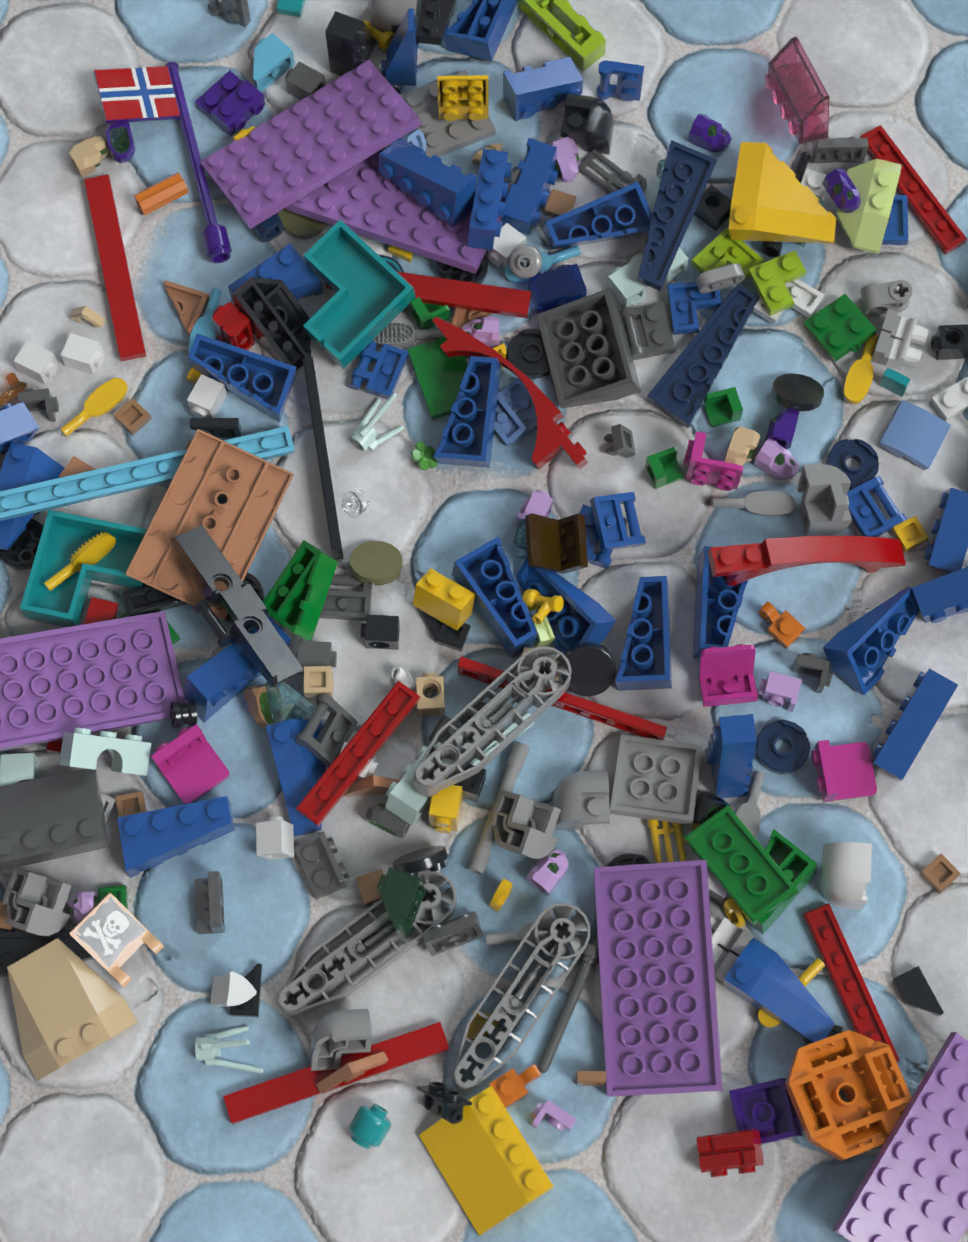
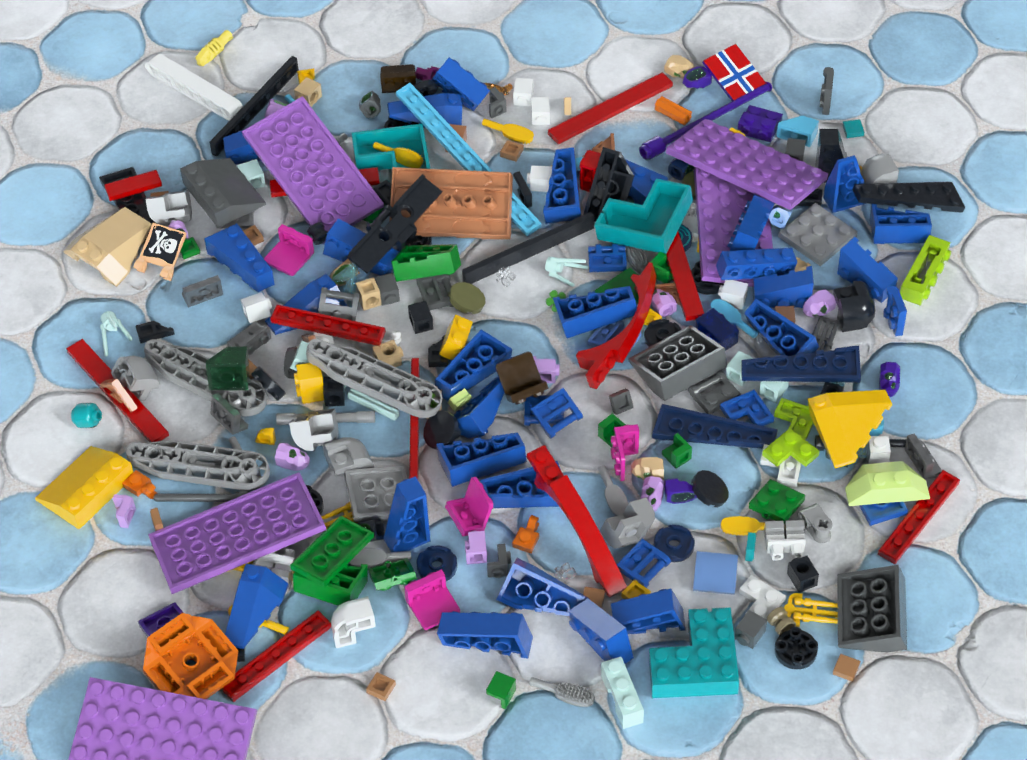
camera: 70 degrees right, 20 degrees down
light aqua arch [59,727,151,776] -> none
white tile [210,971,256,1007] -> none
black hinge [417,1082,472,1124] -> none
yellow slope [437,75,489,121] -> none
light grey head [509,244,542,278] -> none
yellow piece [522,589,564,624] -> none
light grey beam [695,264,745,293] -> none
red brick [696,1129,764,1178] -> none
clear pink slope [765,36,830,144] -> none
dark purple rock [822,169,861,213] -> none
black tile [892,966,944,1016] -> none
none -> green plate [368,558,417,591]
none -> medium nougat tile [583,587,605,609]

